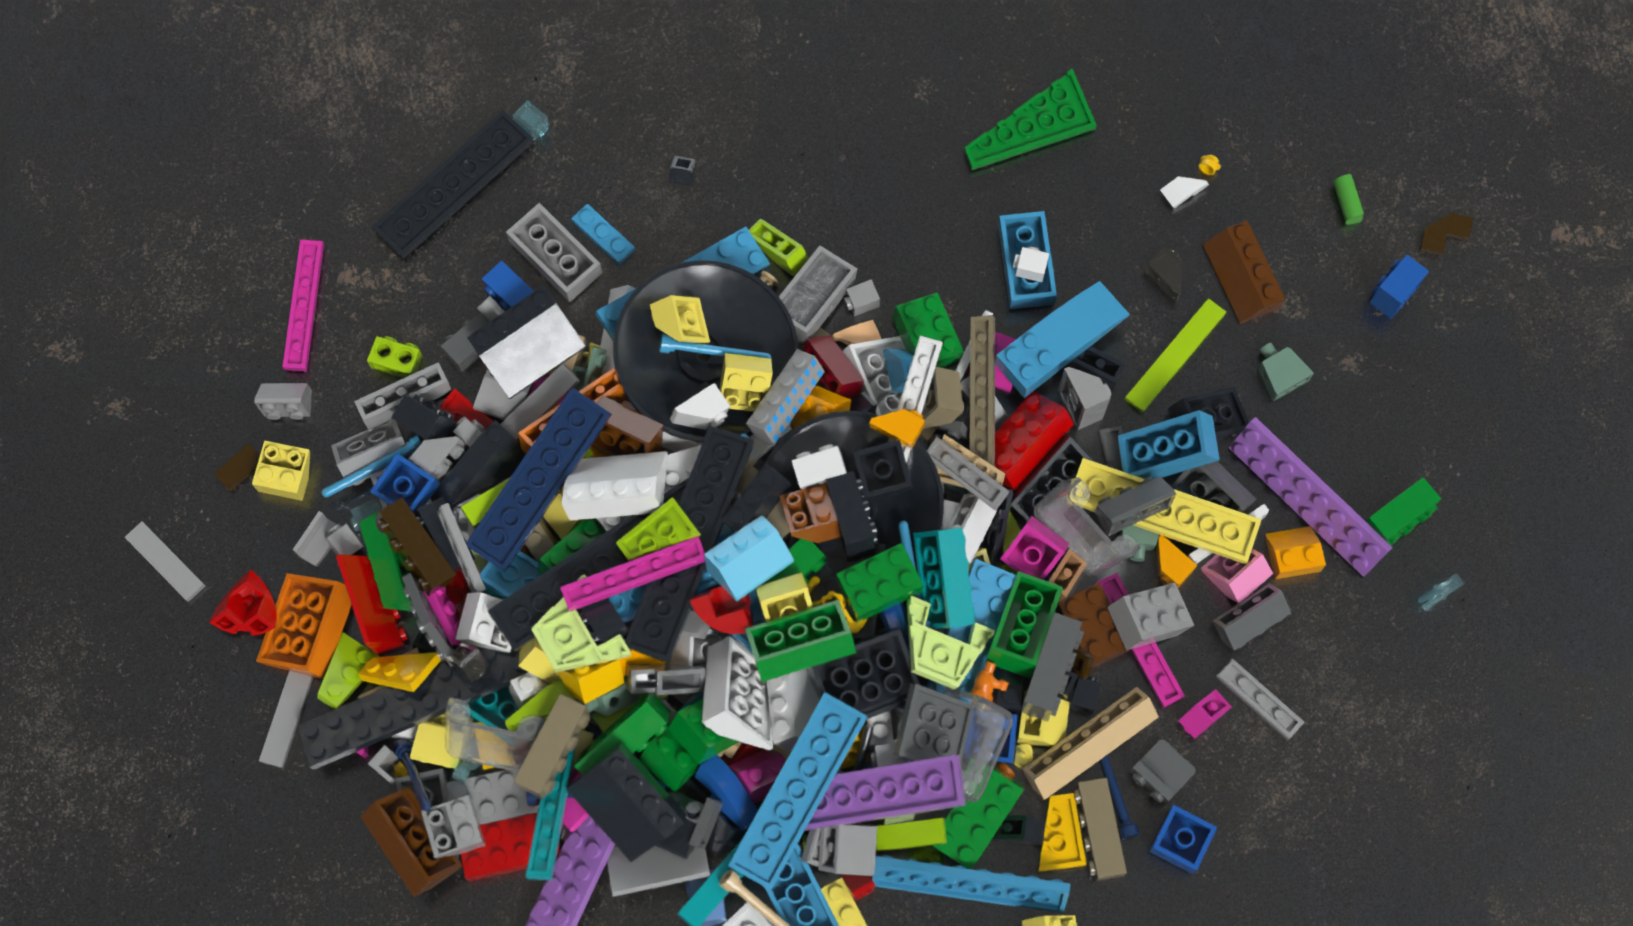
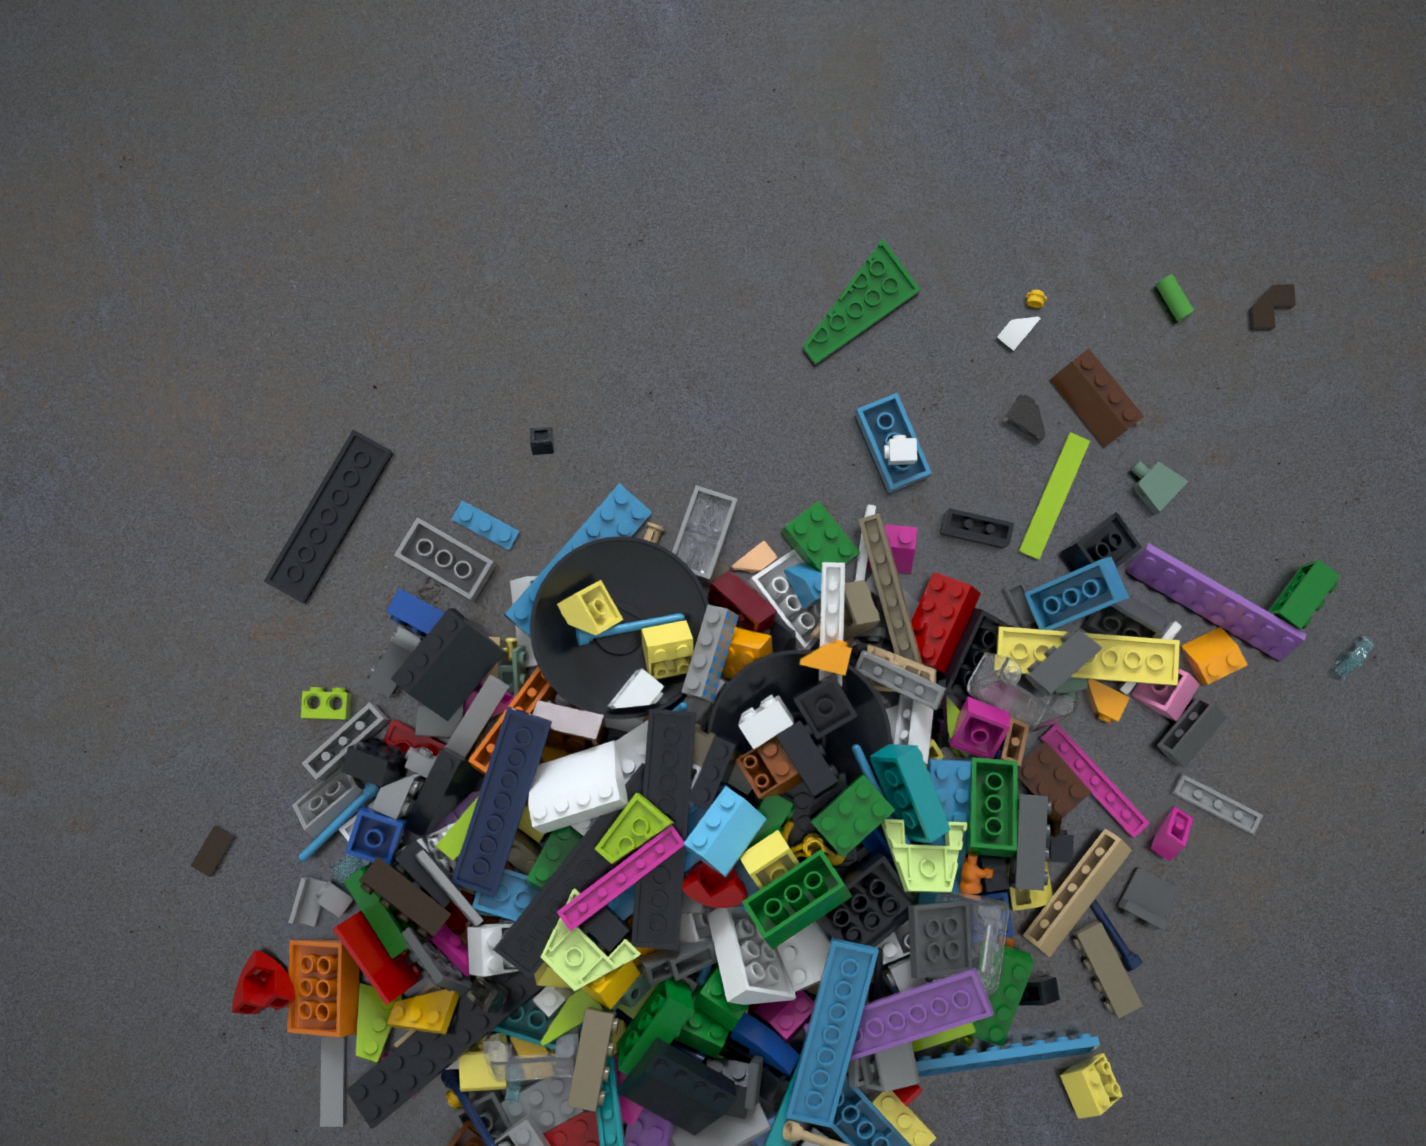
camera: 15 degrees left, 10 degrees up
light grey tile [125,522,205,602] -> none
light yellow slope [252,441,310,501] -> none
light grey slope [254,383,312,420] -> none
dark pink plate [283,240,324,372] -> none
light grey panel [368,745,400,789] -> none
clear light blue brick [512,100,549,141] -> none
lime slope [749,219,809,277] -> none
light grey brick [844,279,880,316] -> none
dark azure slope [995,281,1130,398] -> none
light yellow piece [1014,743,1034,768] -> none
yellow wing [1038,793,1086,873] -> none
light grey slope [1058,367,1111,430] -> none
light grey brick [1107,583,1194,650] -> none
blue brick [1149,805,1217,874] -> none
blue brick [1370,255,1429,319] -> none

